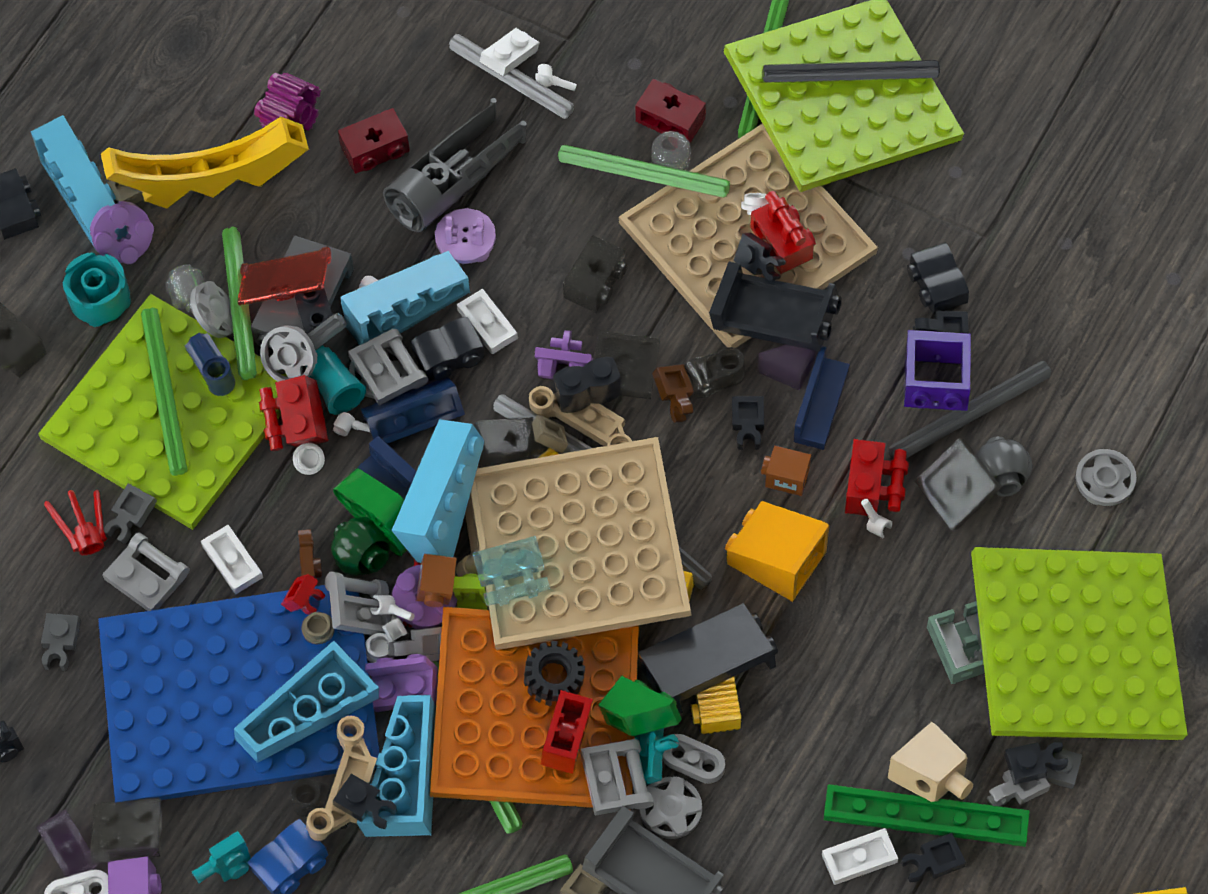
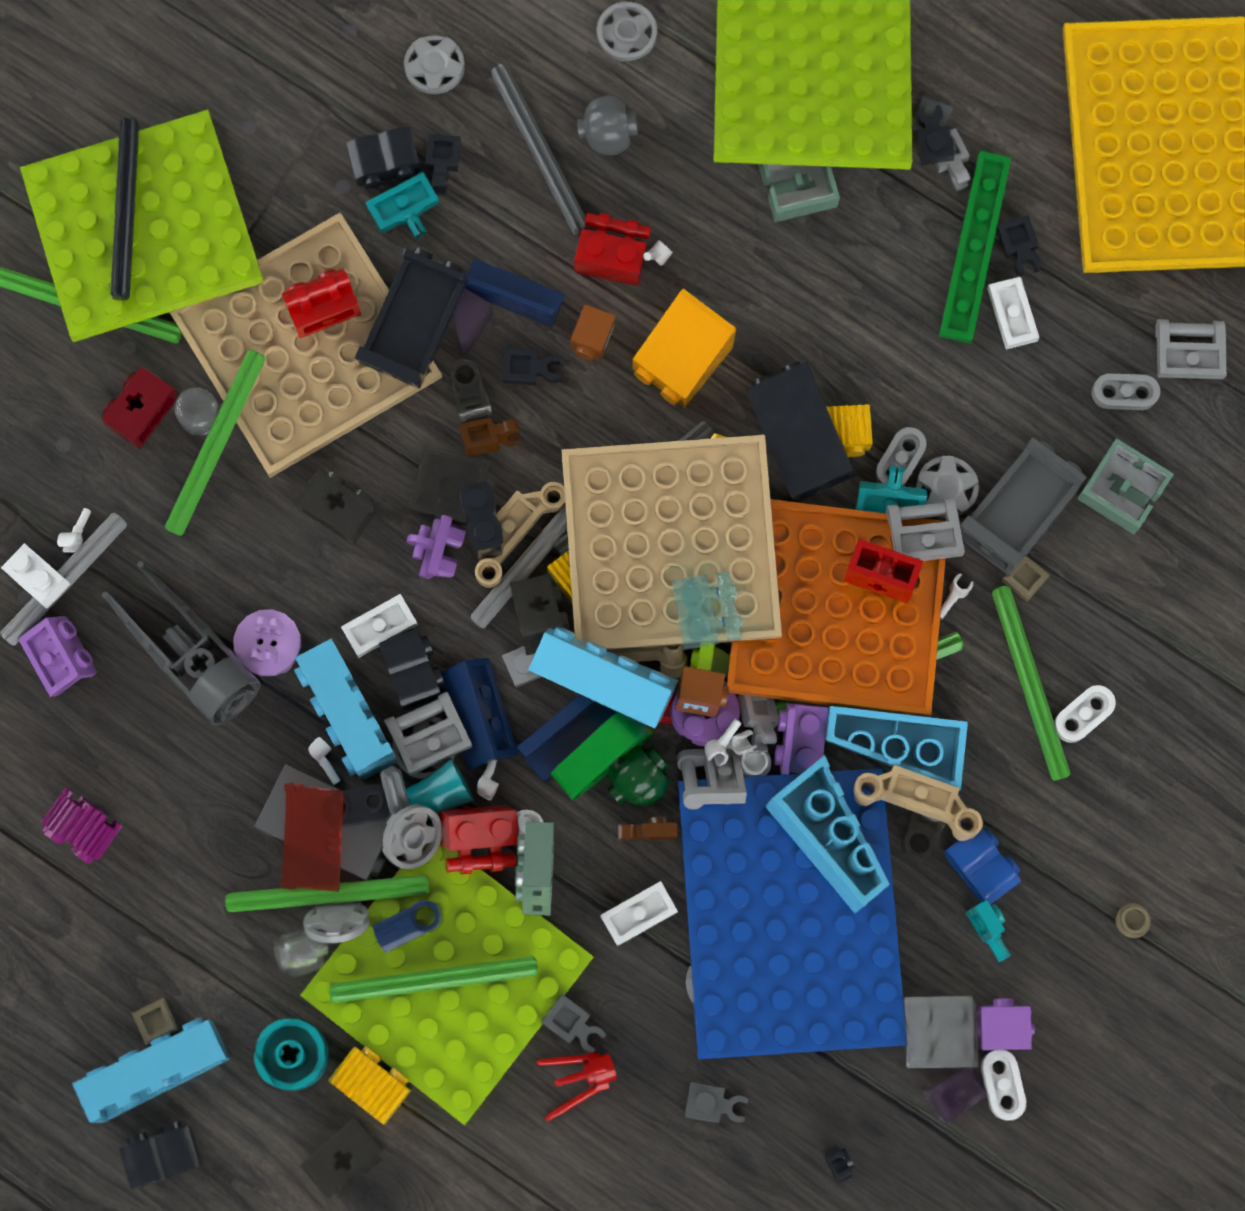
camera: 90 degrees left, 15 degrees up
medium lavender plate [90,201,154,264] -> none
yellow arch [101,116,309,209] -> none
light grey plate [102,532,190,611] -> none
red tile [281,574,325,615] -> none
dark tan plate [301,612,335,644] -> none
black plate [333,773,397,829] -> none
dark red brick [338,108,410,174] -> none
black tyre [524,641,585,706] -> none
dark tan tile [532,415,568,453] -> none
green slope [598,676,682,737] -> none
black plate [733,232,786,281] -> none
white plate [741,193,768,215] -> none
tan torso [888,722,973,802] -> none
dark purple window [904,330,971,411] -> none
clear smoke plate [915,439,1002,530] -> none
none -> medium lavender bracket [18,616,97,697]
none -> yellow brick [328,1045,412,1124]
none -> teal plate [365,172,440,239]
none -> light grey wheel [404,36,465,94]
none -> sand green piece [515,822,554,916]
none -> white hand [940,574,973,619]

